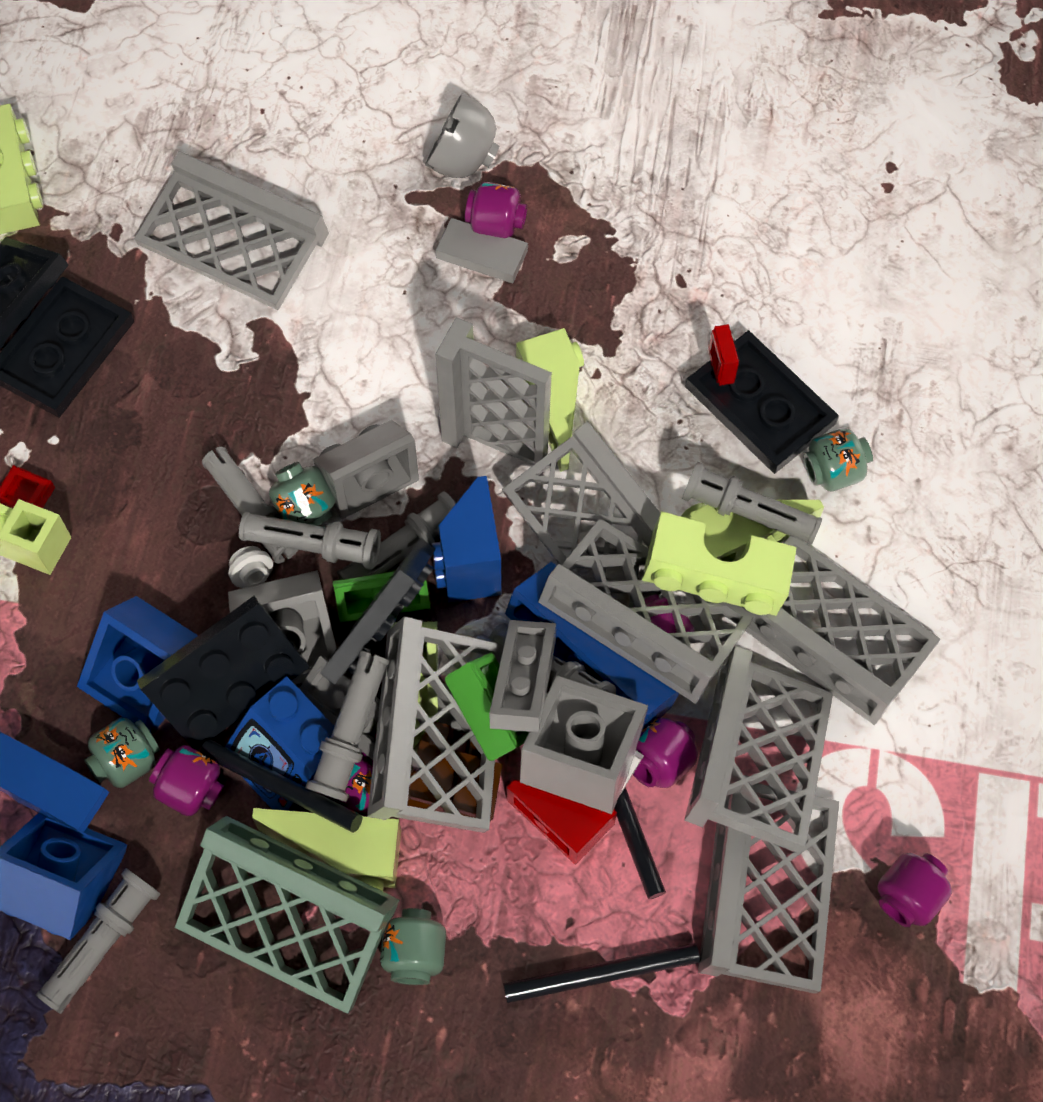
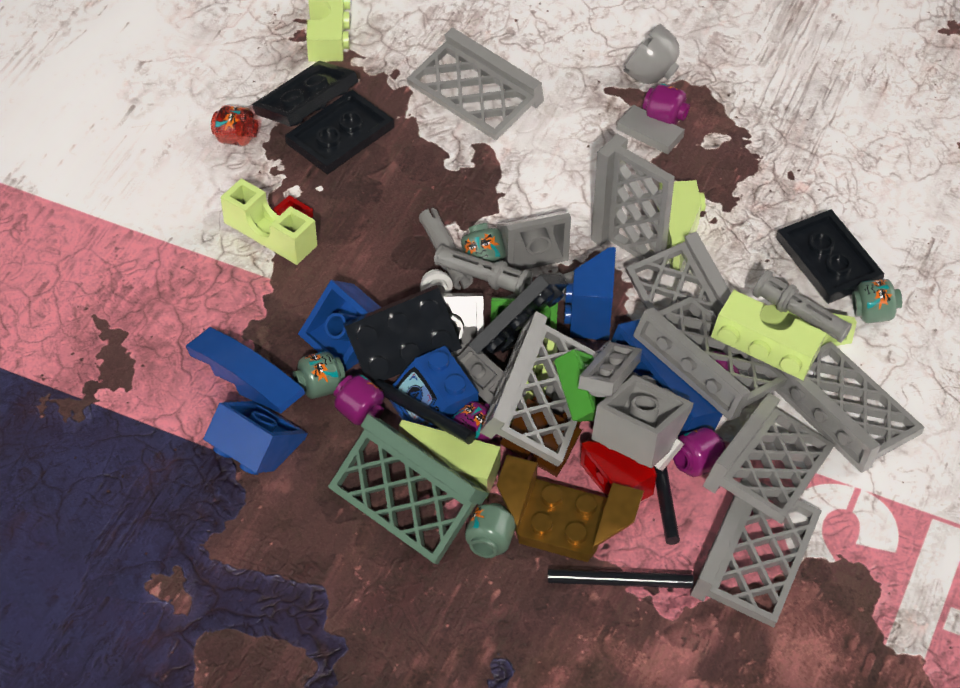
camera: 15 degrees right, 15 degrees down
light grey pin [36,868,161,1014] -> none
light grey pin [305,651,389,802] -> none
red tile [708,324,739,386] -> none
magenta head [877,853,952,927] -> none
none -> pearl gold piece [497,455,644,562]

